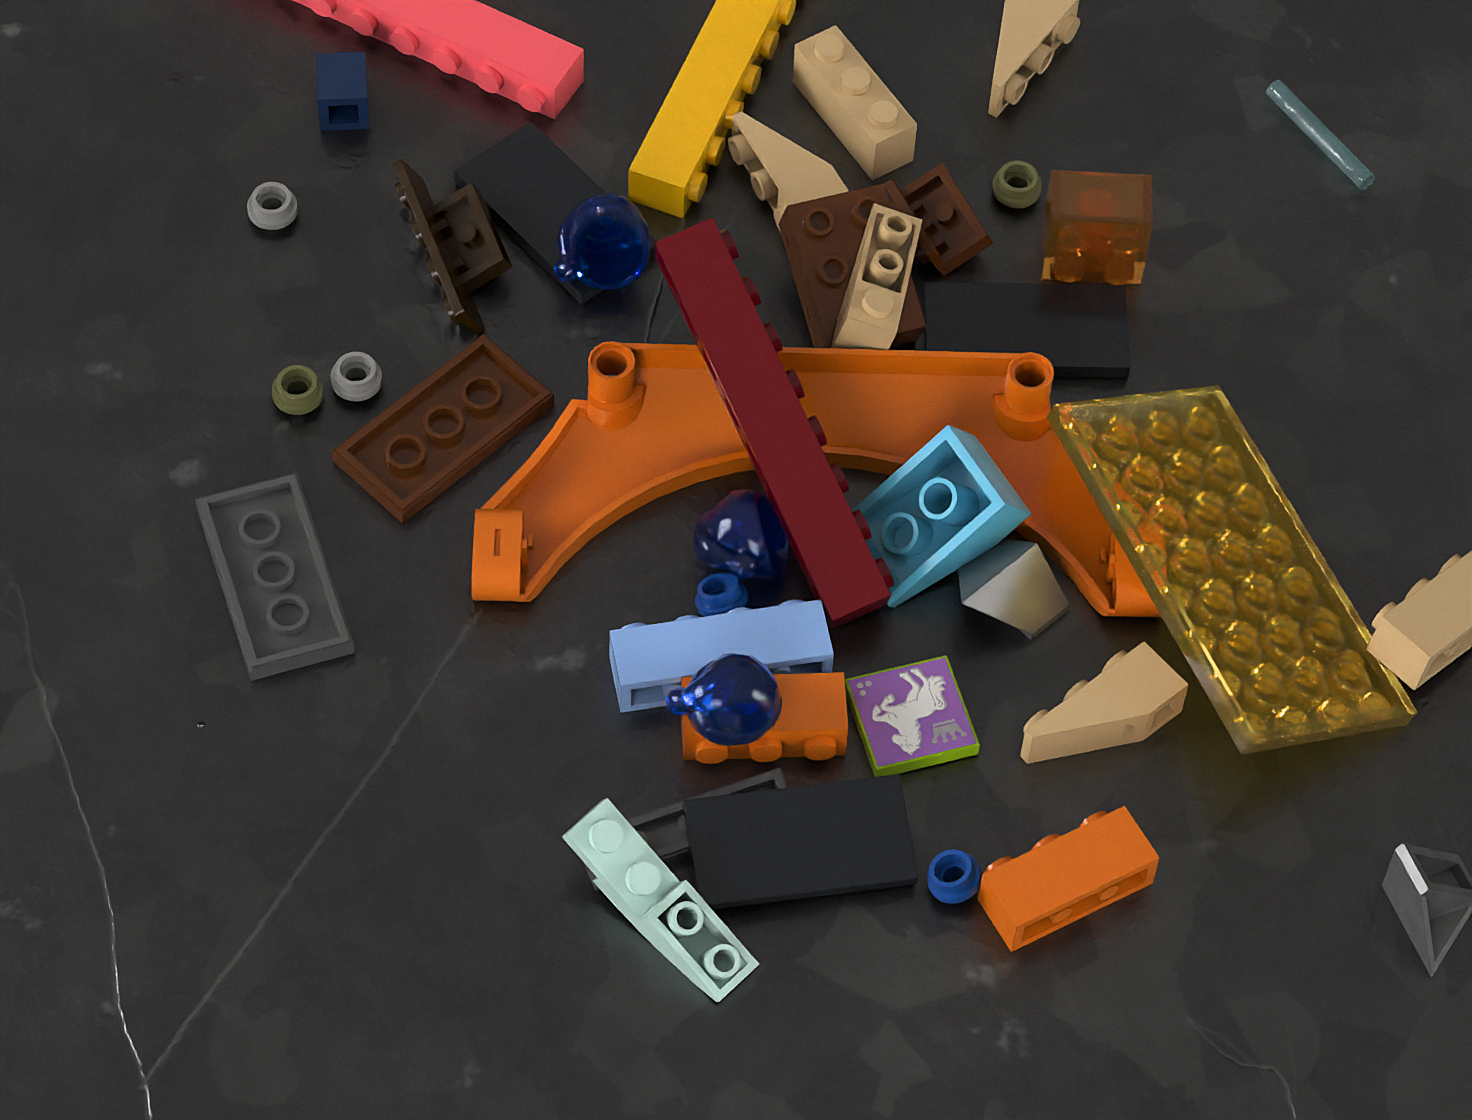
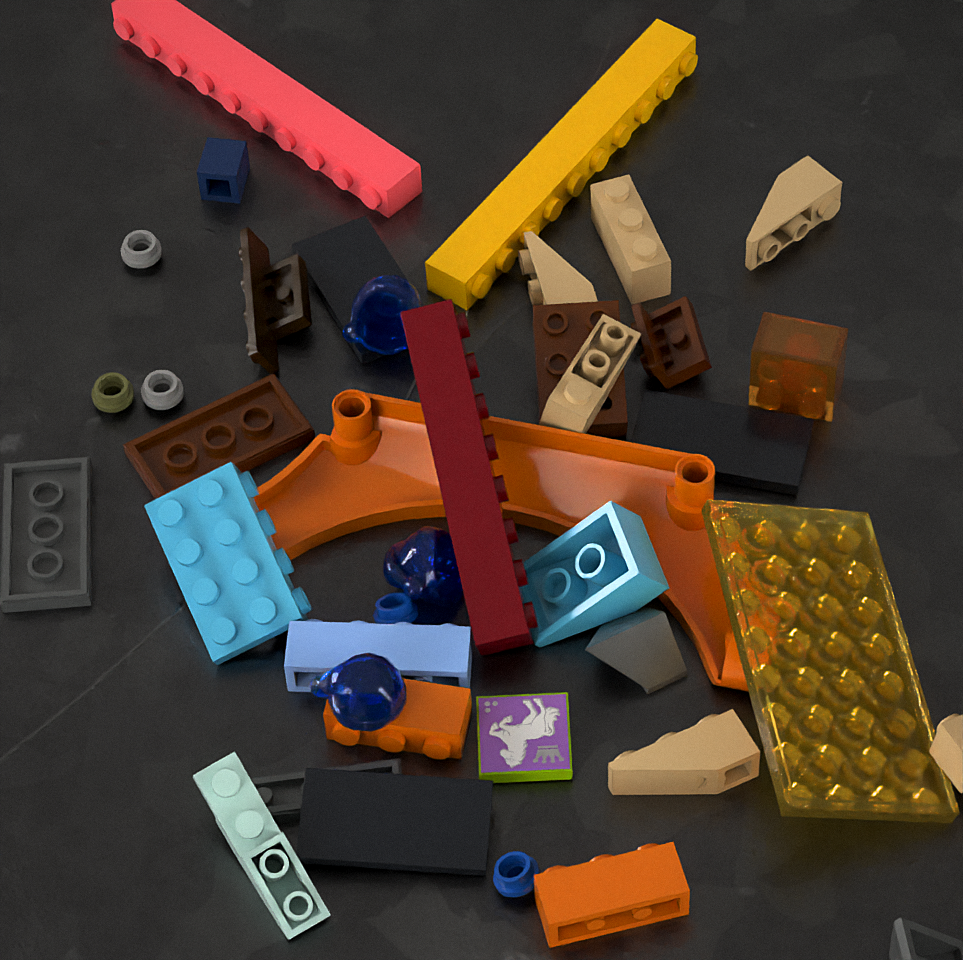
camera: 20 degrees right, 5 degrees down
olive plate [992,161,1042,208] -> none
none -> medium azure bracket [144,462,312,665]

